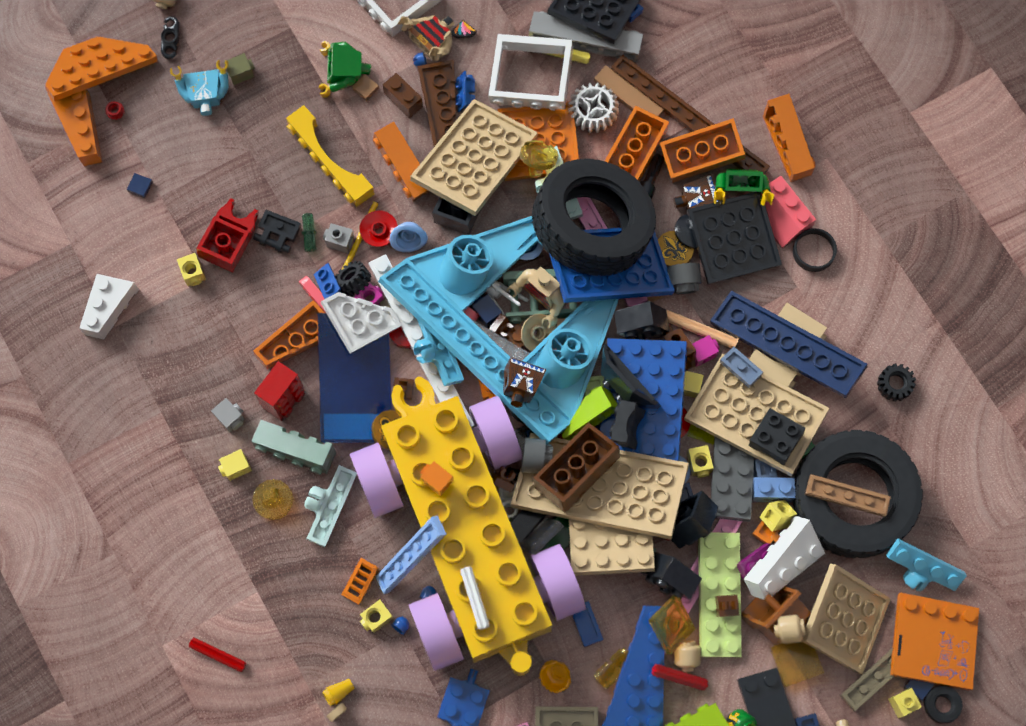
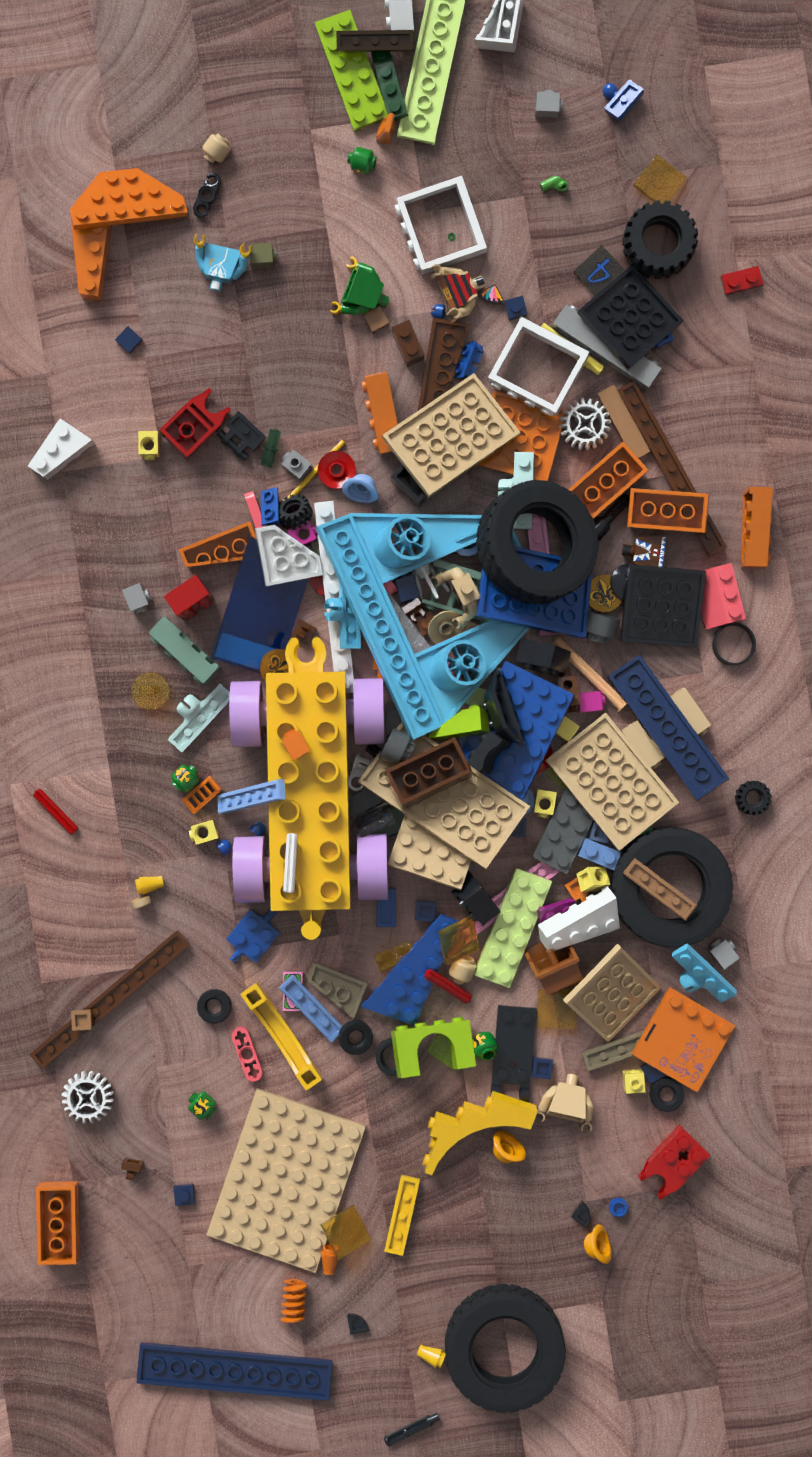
camera: 20 degrees right, 15 degrees up
red plate [105,101,125,120] -> none
light yellow brick [218,449,252,481] -> none
yellow arch [286,105,375,207] -> none
reddish brown tile [491,466,515,493] -> none
reddish brown torso [503,357,546,408] -> none
clear yellow tile [520,140,559,178] -> none
light orange hair [539,660,571,693] -> none
black brick [670,491,718,549] -> none
green torso [714,169,774,206] -> none
reddish brown tile [715,595,739,617] -> none
sand blue plate [720,347,763,388] -> none
black brick [749,408,806,466] -> none
tan head [774,615,806,644] -> none
none -> green head [171,764,199,793]
none -> dark blue plate [415,900,436,922]
none -> dark blue plate [504,296,528,320]
none -> light grey brick [708,938,739,970]

